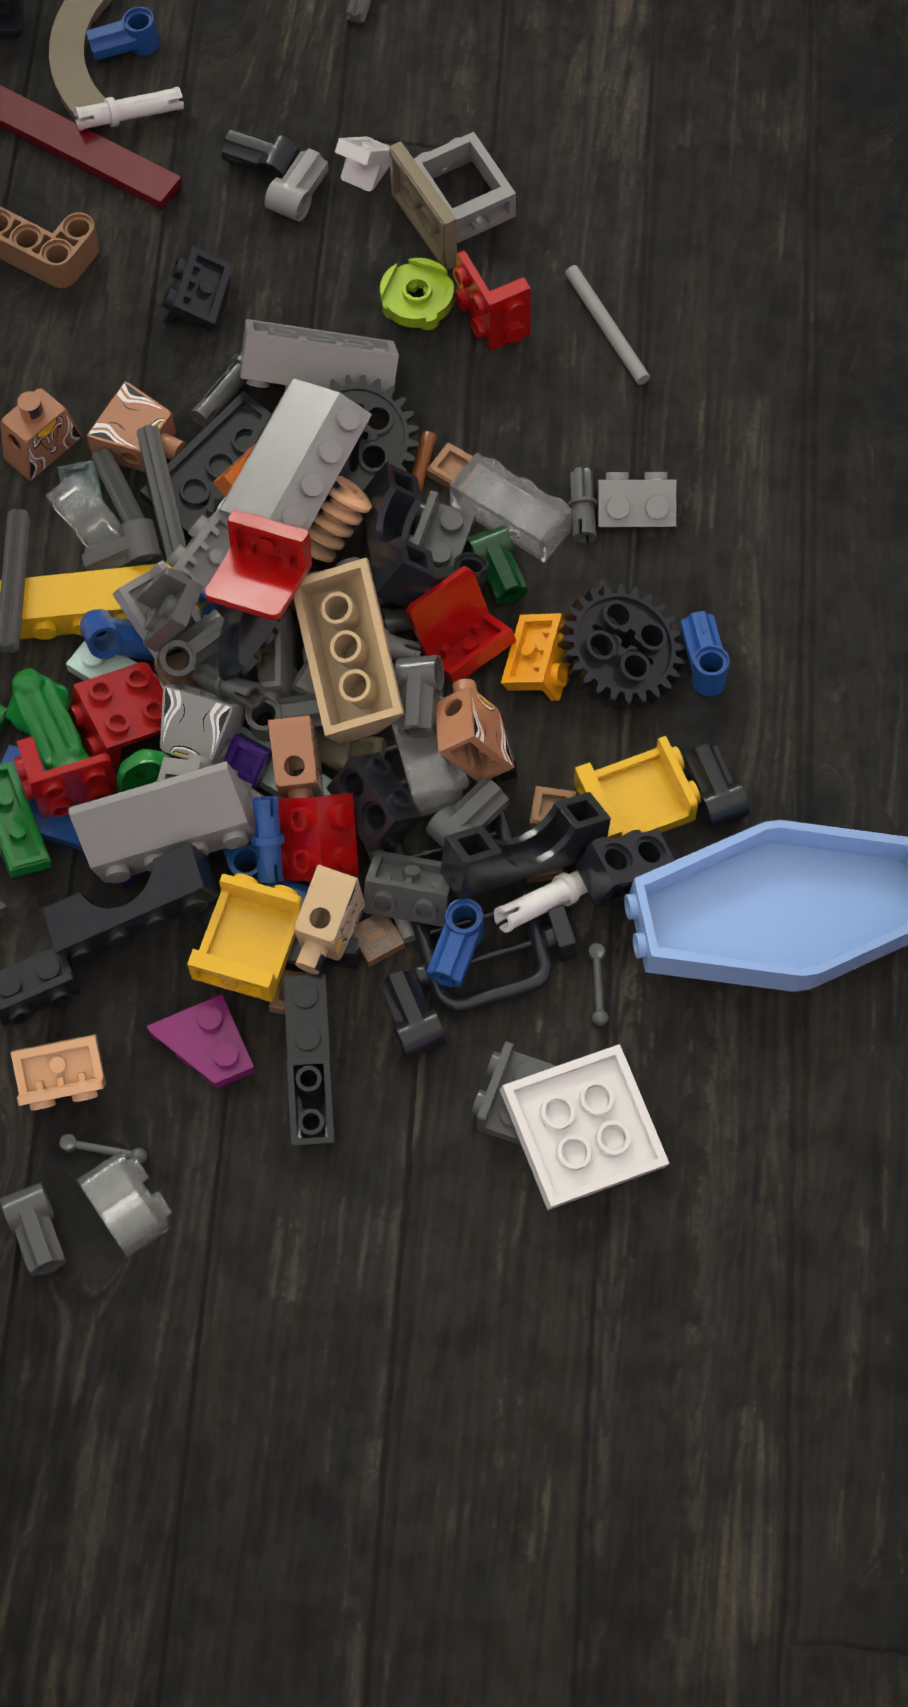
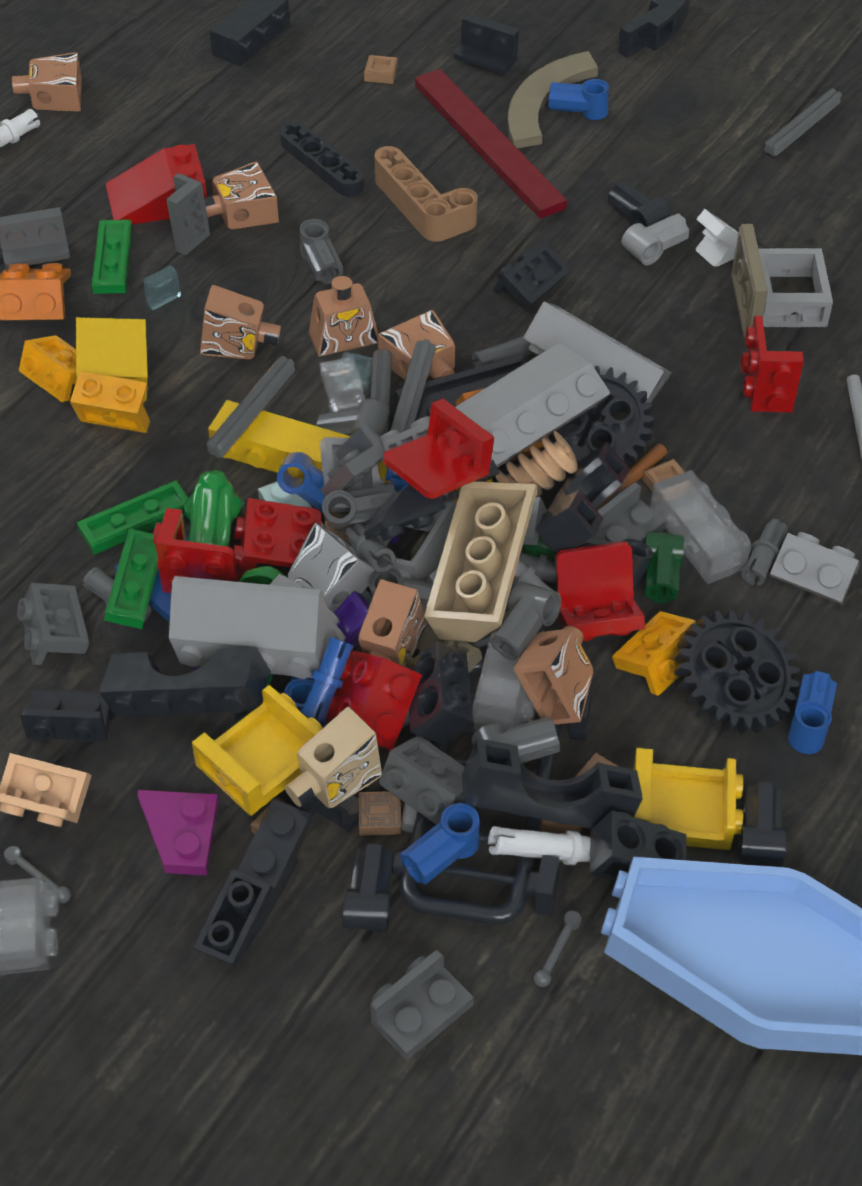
camera: 25 degrees right, 15 degrees down
white pin [74,86,184,131] -> none
lime plate [380,258,454,330] -> none
white plate [499,1044,669,1210] -> none

